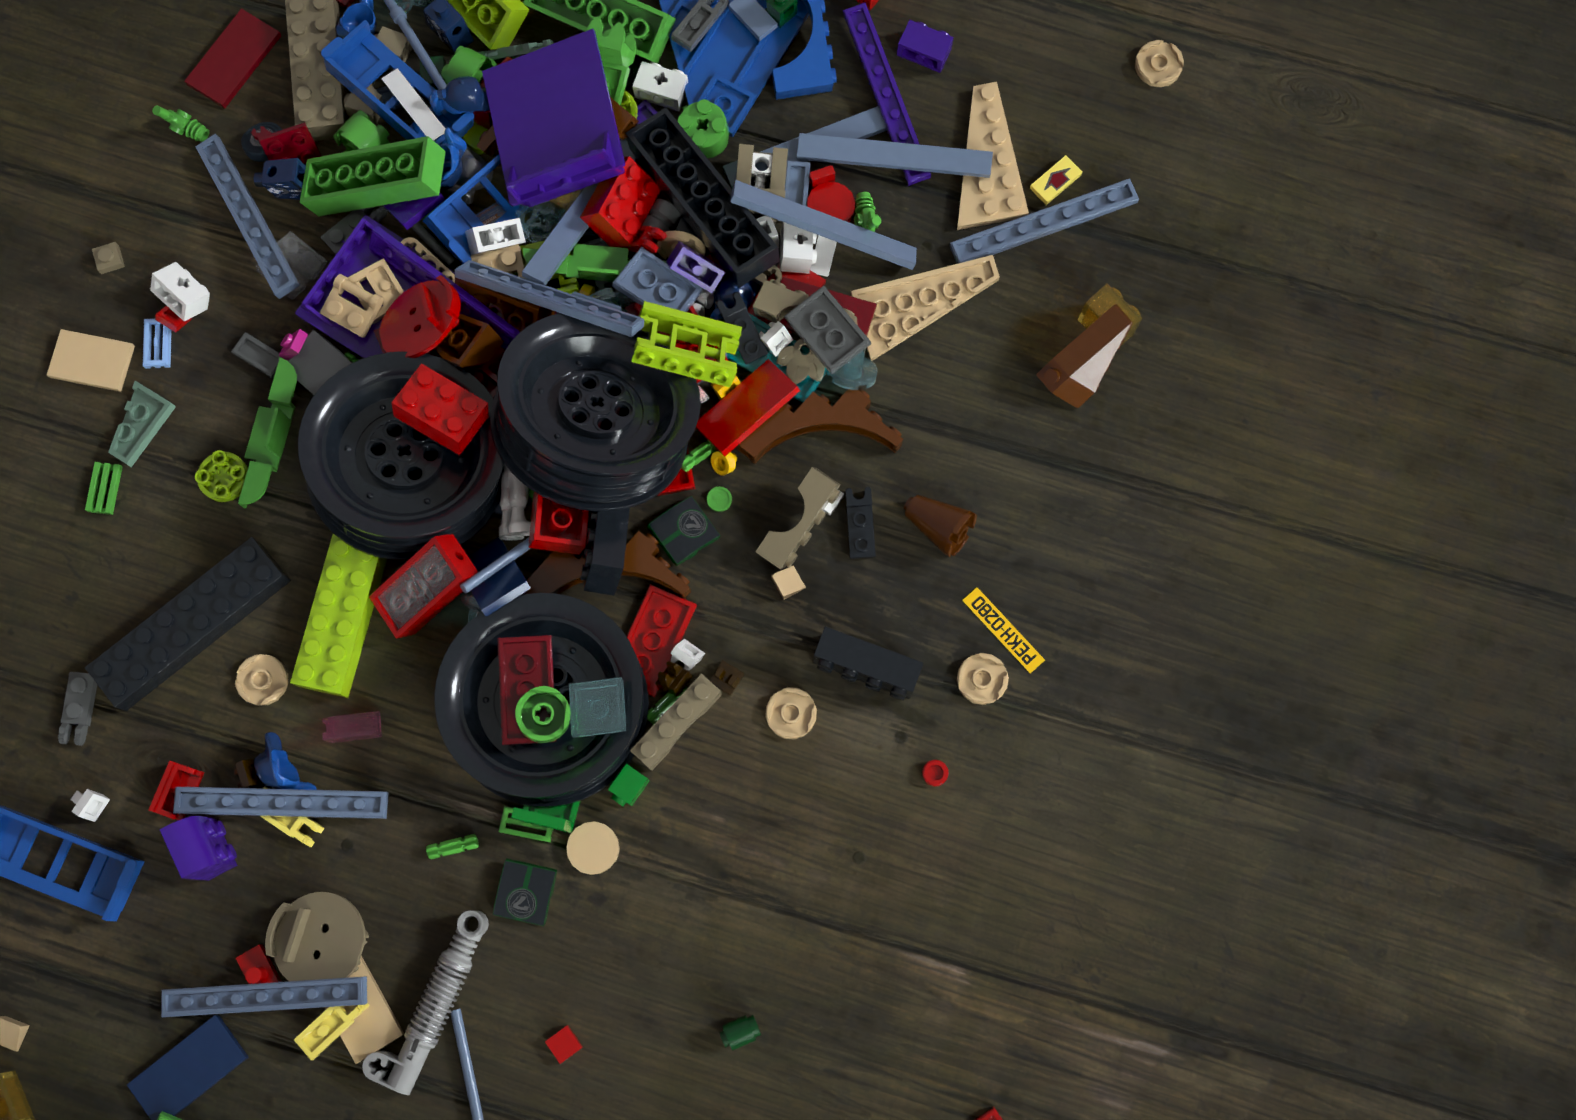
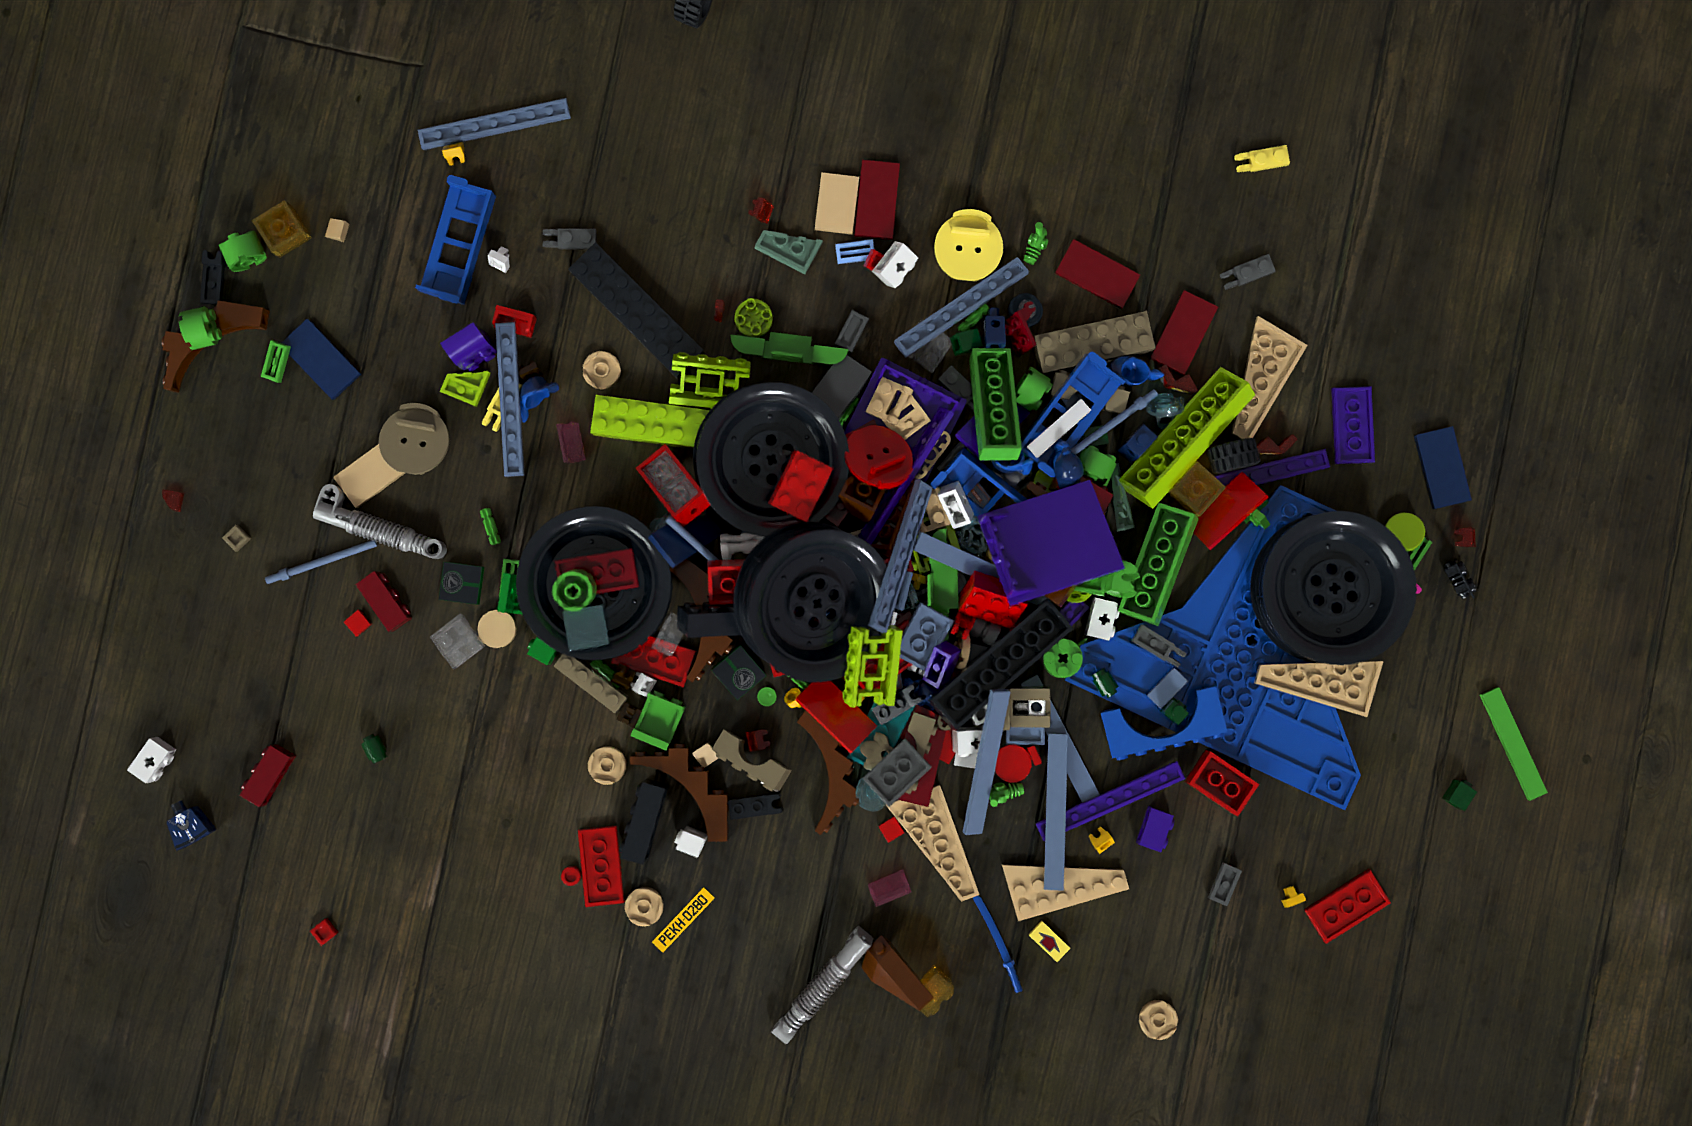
camera: 80 degrees right, 10 degrees up
bright green tile [85,462,122,515] -> none
dark tan plate [92,242,125,274] -> none
sand blue tile [161,976,367,1017] -> none
red tile [236,944,282,984] -> none
dark pink plate [279,329,308,361] -> none
light yellow hinge [294,1003,369,1060] -> none
white tile [759,321,793,357] -> none
reddish brown cone [904,495,977,557] -> none
sand blue tile [949,178,1139,264] -> none
none -> dark red brick [355,571,412,632]
none -> clear slope [430,613,485,670]
none -> lime wing [440,371,491,407]
none -> red tile [578,825,625,907]
none -> reddish brown arch [630,743,729,842]
none -> bright green panel [631,690,686,750]
none -> clear hinge [651,612,683,656]
none -> lime fence [669,352,750,408]
none -> white brick [675,826,707,858]
none -> clear red tile [714,299,725,322]
none -> clear red tile [746,730,770,751]
none -> clear red tile [748,197,774,224]
none -> light grey piece [771,925,874,1044]
none -> dark red tile [855,160,900,240]
none -> clear pink hinge [868,870,912,907]
none -> red tile [878,816,904,843]
none -> light yellow piece [934,209,1003,281]
none -> dark green brick [950,328,983,356]
none -> bright green axle [958,304,989,332]
none -> blue sword [972,896,1023,993]
none -> yellow tile [1089,827,1115,854]
none -> dark green brick [1091,667,1119,697]

